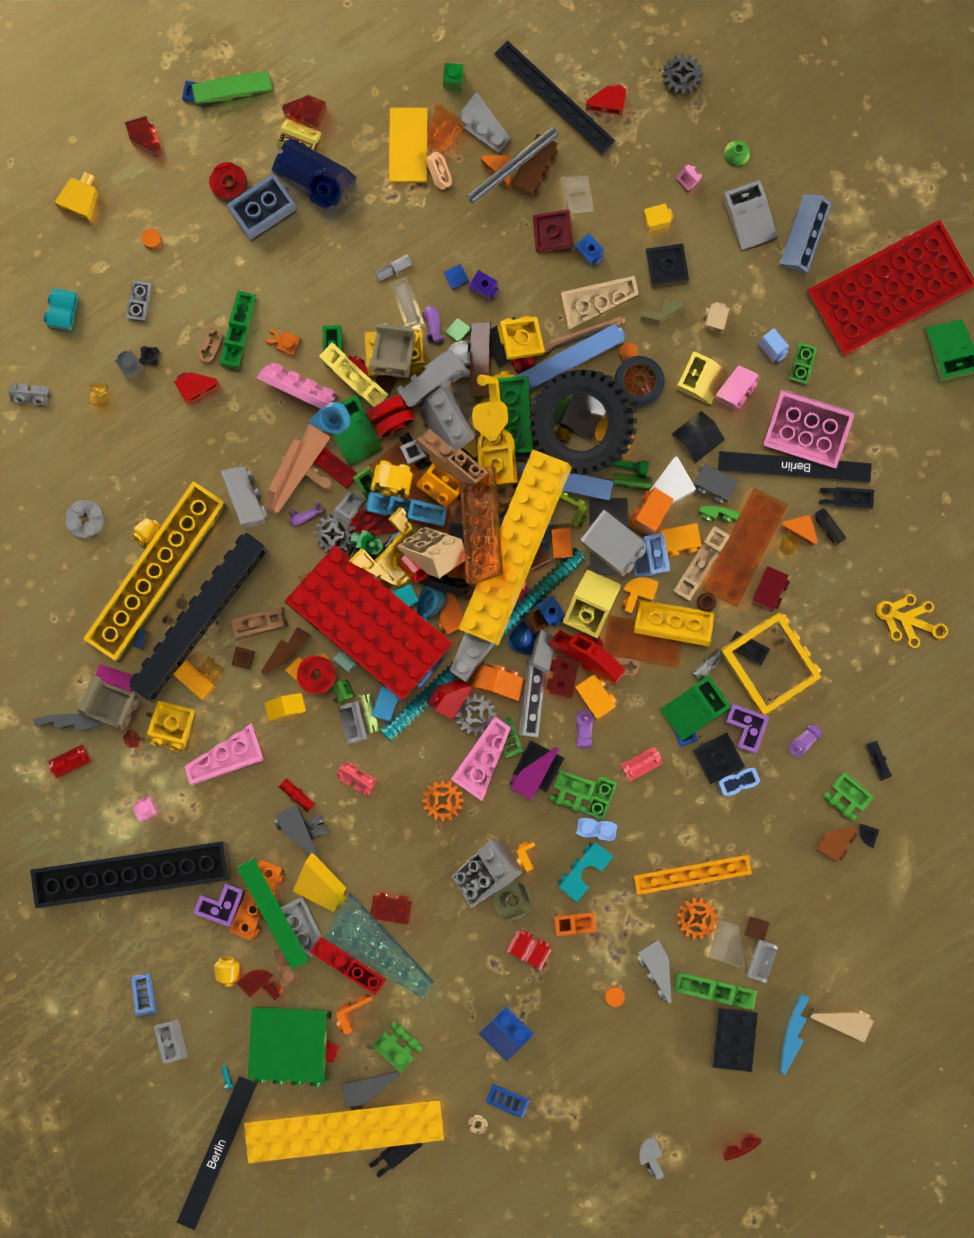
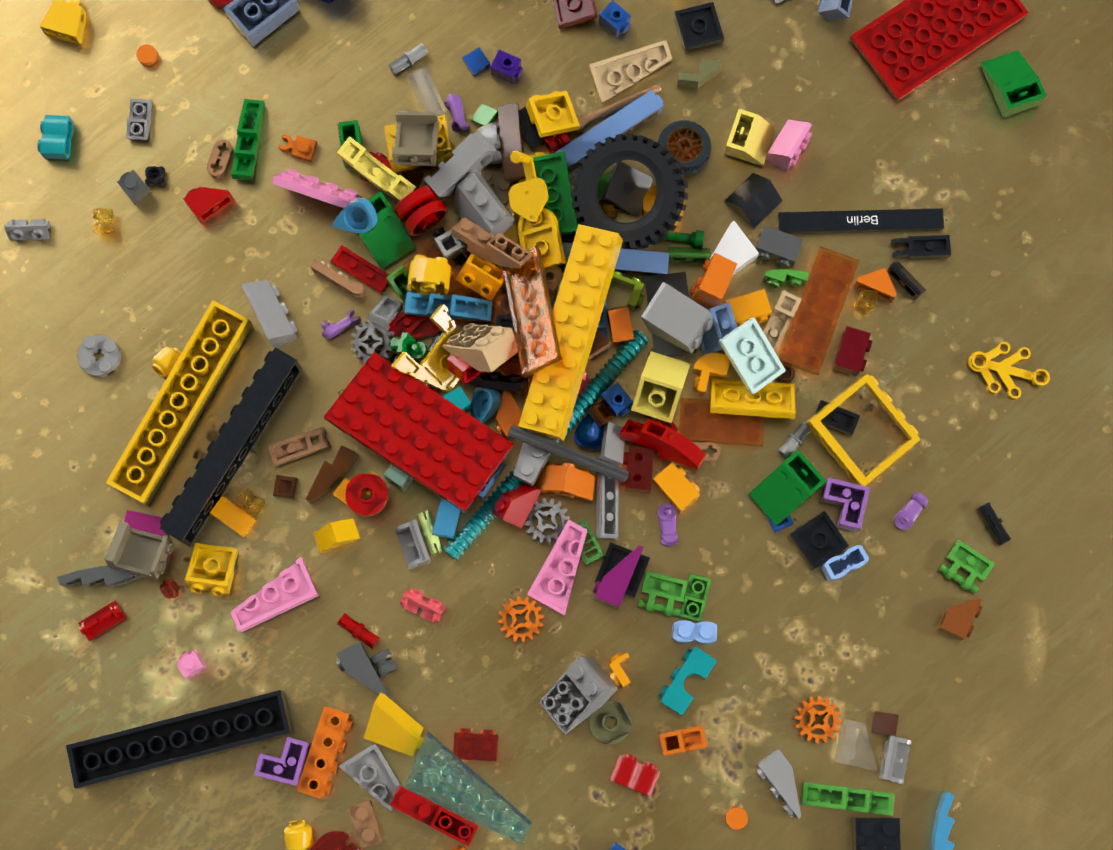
camera: 10 degrees left, 5 degrees down
blue tile [134,629,149,650] -> none
green tile [236,858,309,970] -> none
nougat wedge [263,424,330,513] -> none
bright green tile [329,679,355,702] -> none
orange tile [619,342,638,361] -> none
coral hinge [621,747,664,782] -> none
light orange plate [634,855,752,895] -> none
tan brick [703,302,730,334] -> none
light blue brick [758,328,789,363] -> none
bright pink slope [763,389,855,468] -> none
bright green slope [789,342,818,384] -> none
tan slope [808,1011,874,1042] -> none
black tile [859,824,879,848] -> none
none -> dark grey axle [508,425,629,482]
none -> light aqua plate [719,318,786,394]

